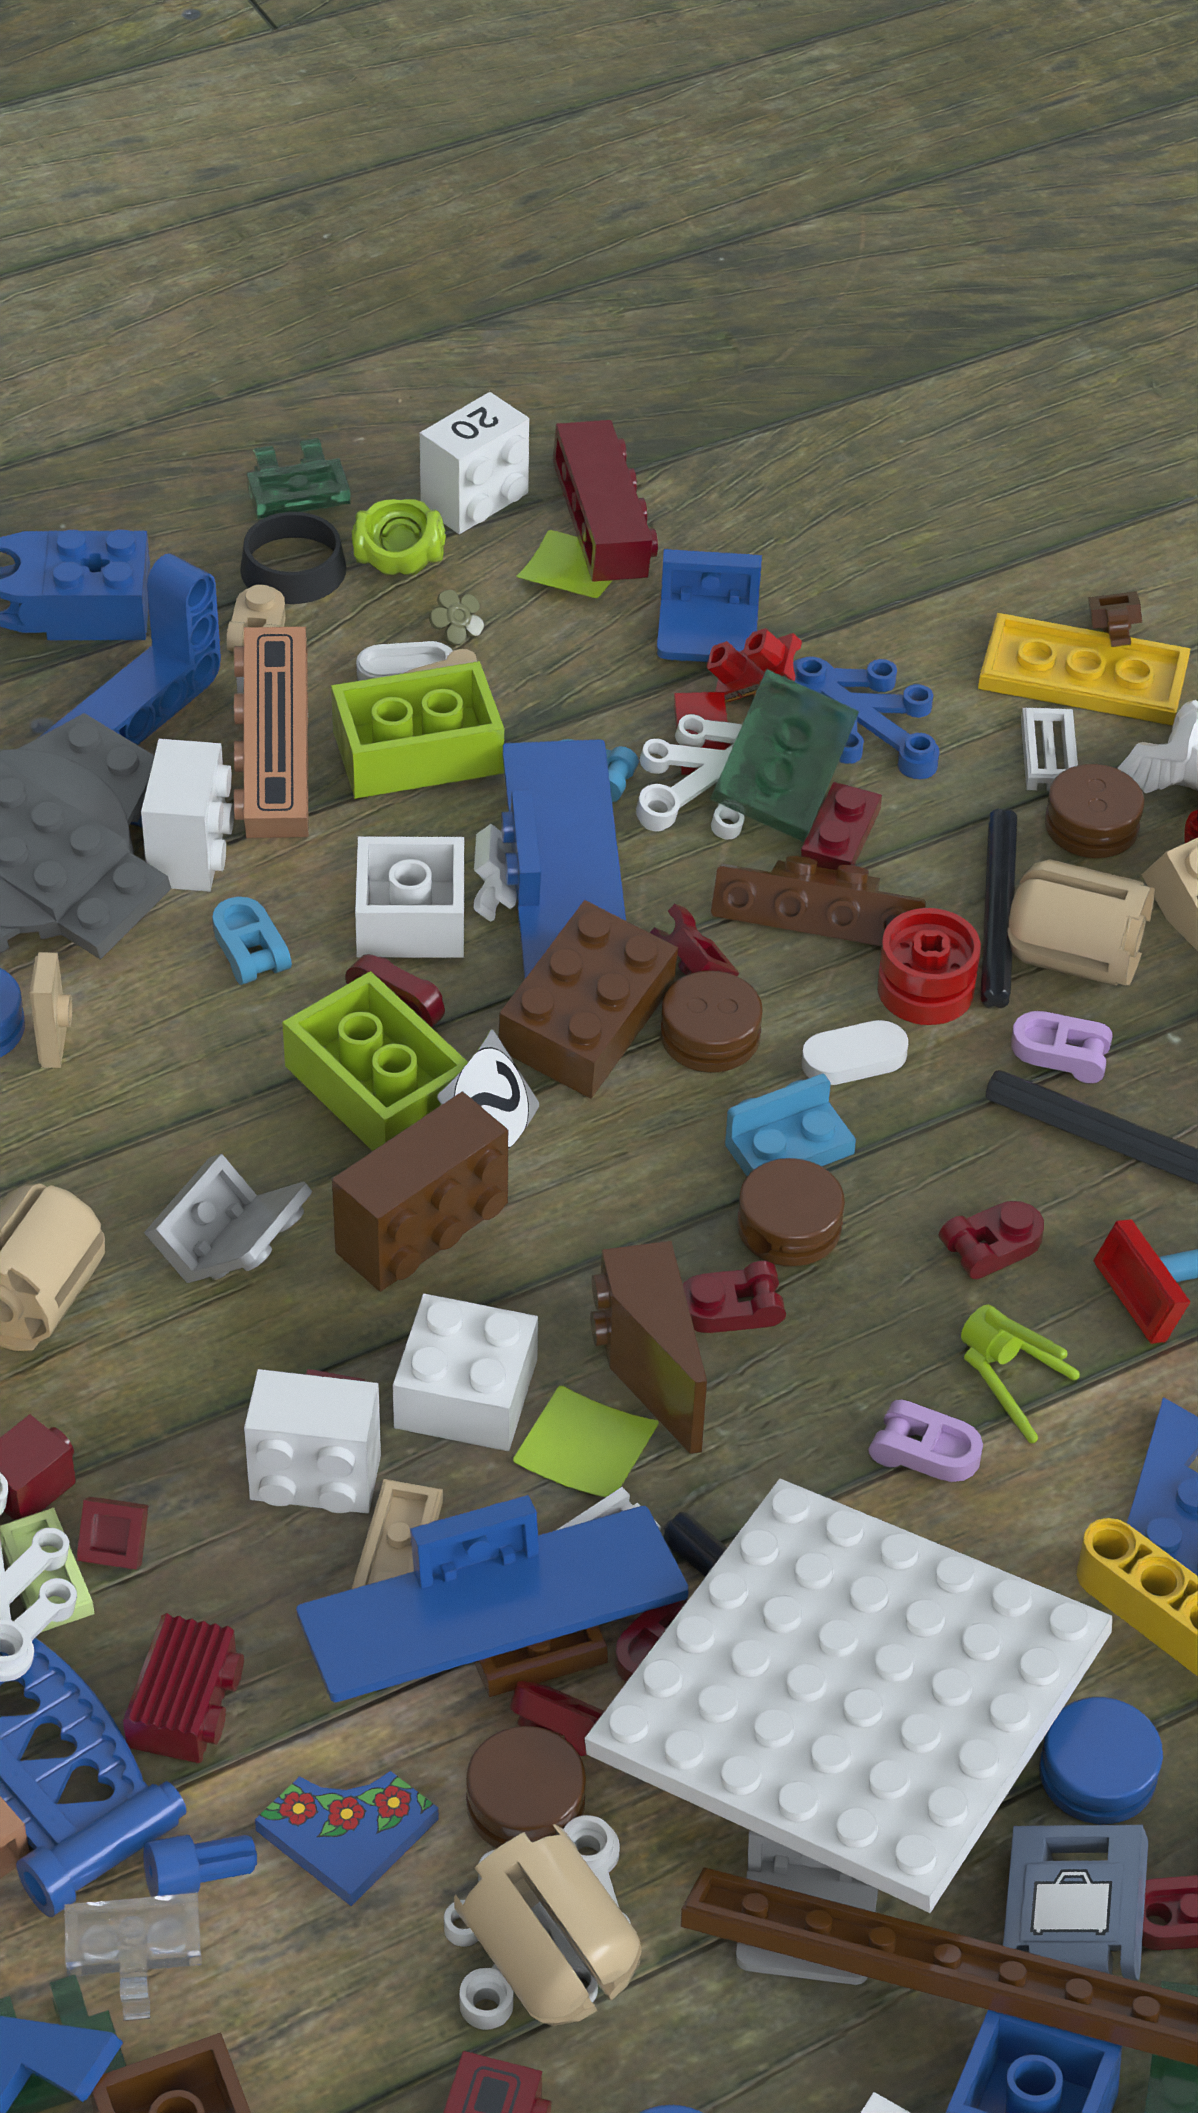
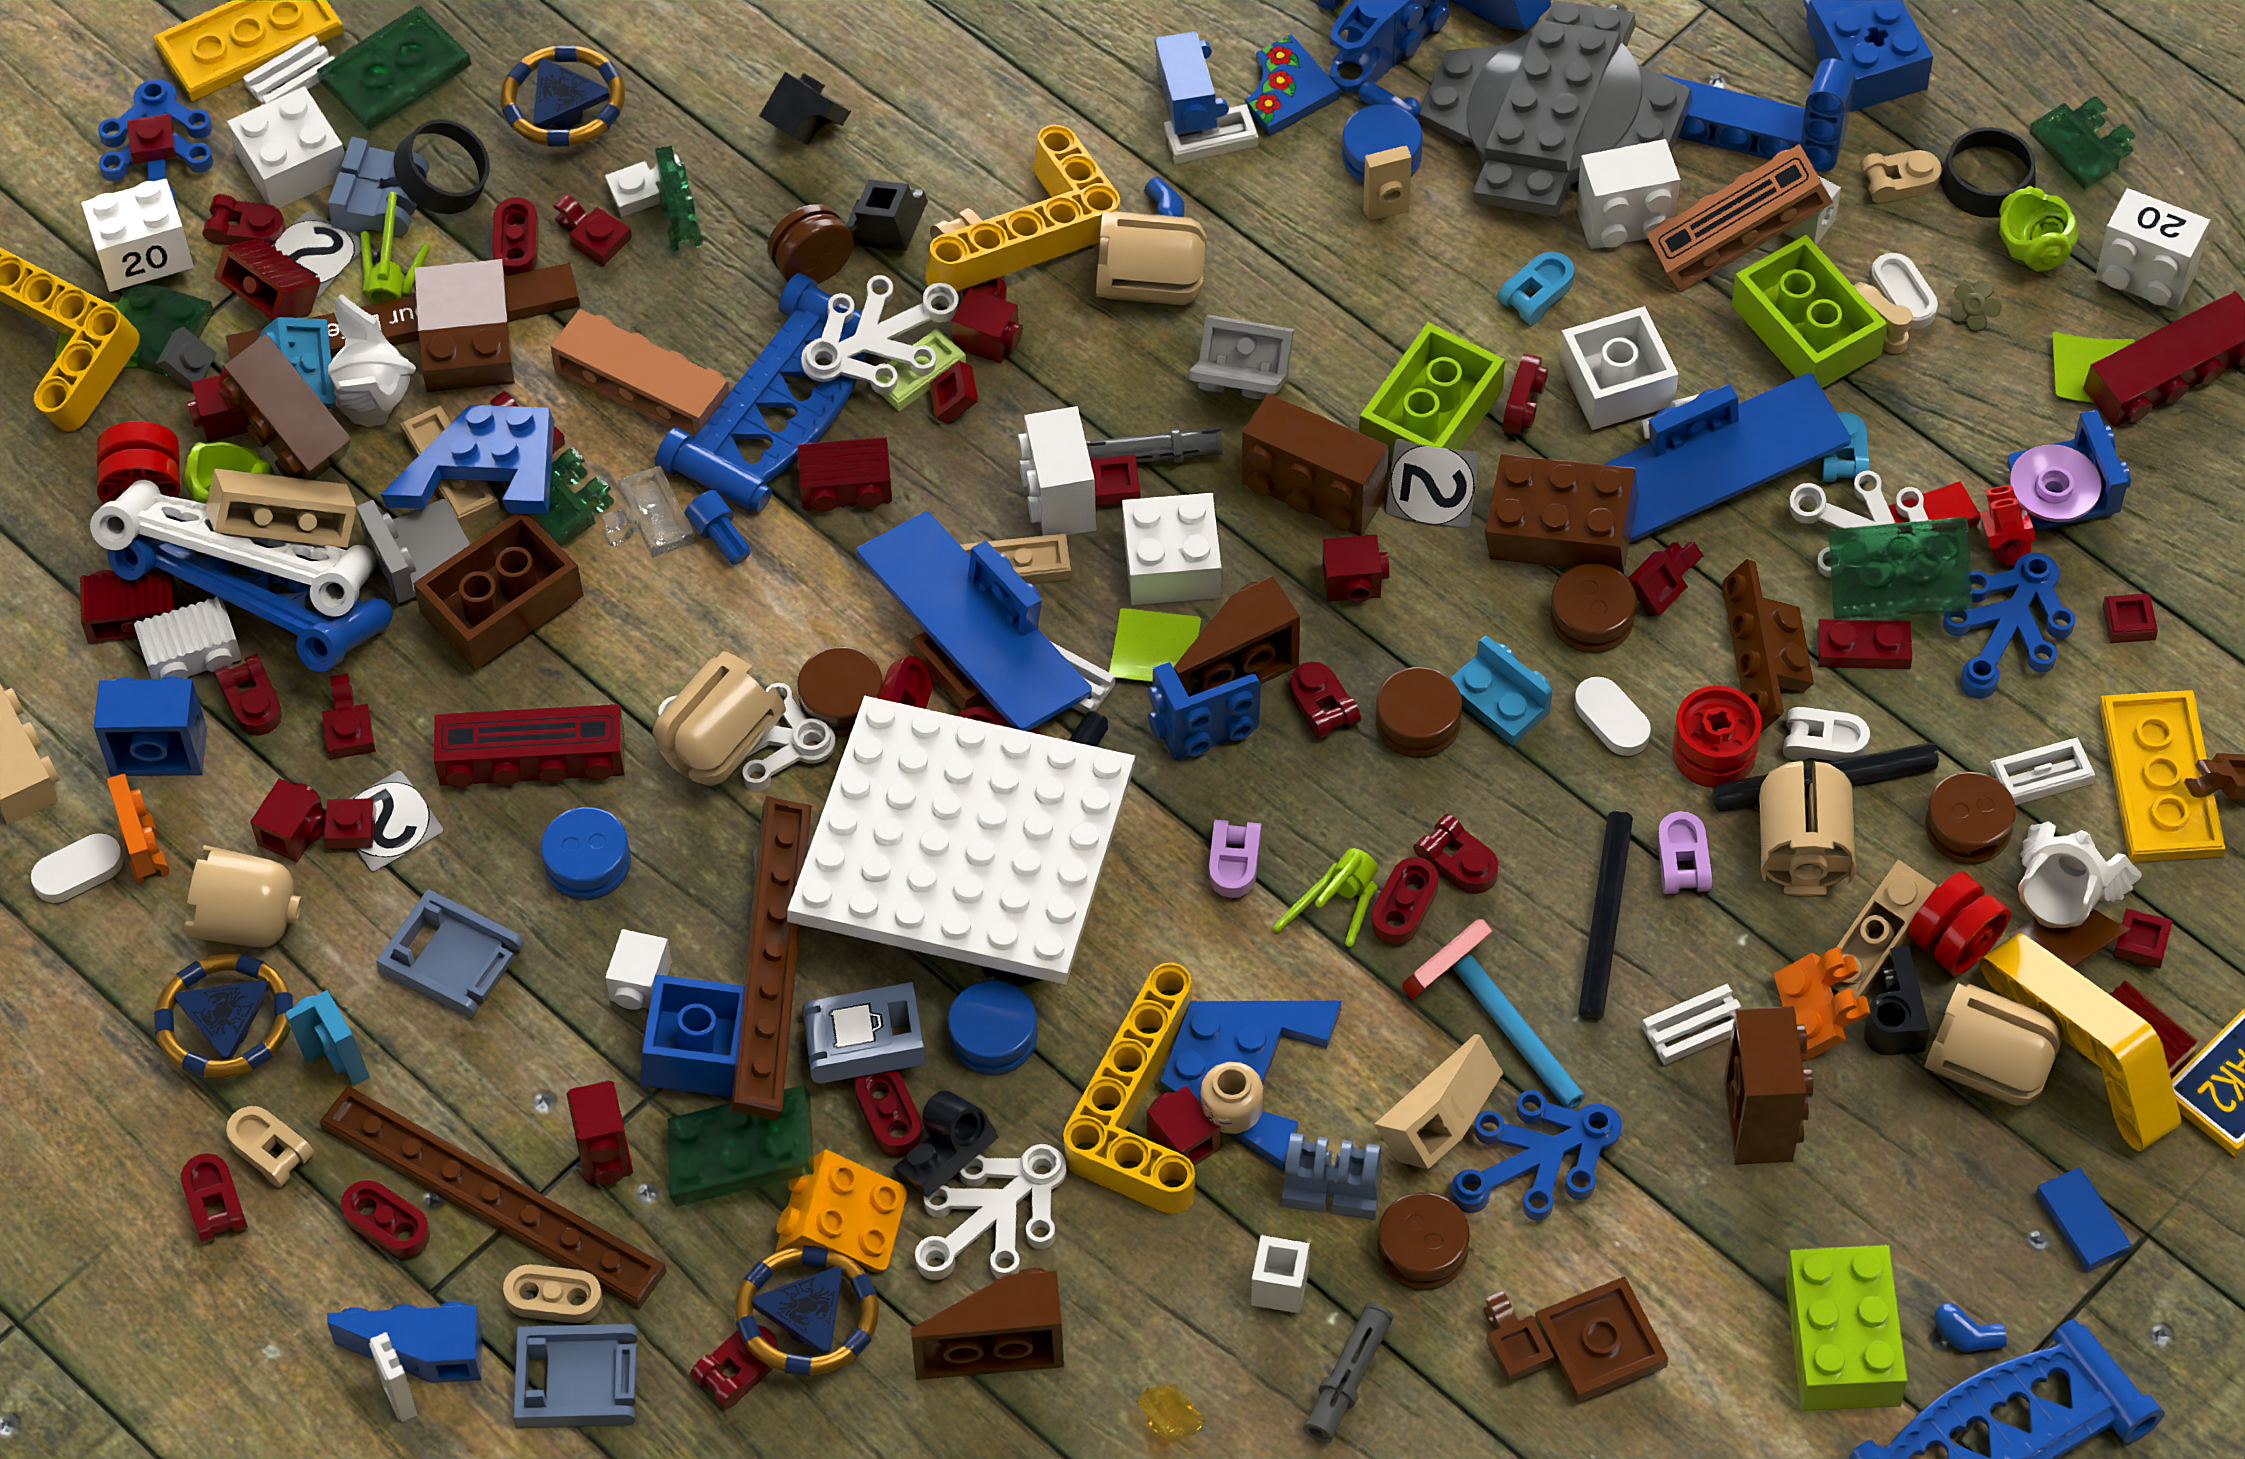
camera: 75 degrees right, 10 degrees up
blue tile [255,1771,439,1906] -> none
none -> dark grey pin [1087,426,1223,463]
none -> blue bracket [1148,661,1261,760]
none -> dark red brick [1322,535,1390,602]
none -> dark red plate [1371,857,1439,944]
none -> white plate [1783,707,1870,761]
none -> lavender dish [2010,445,2101,522]
none -> dark red tile [2102,593,2158,643]

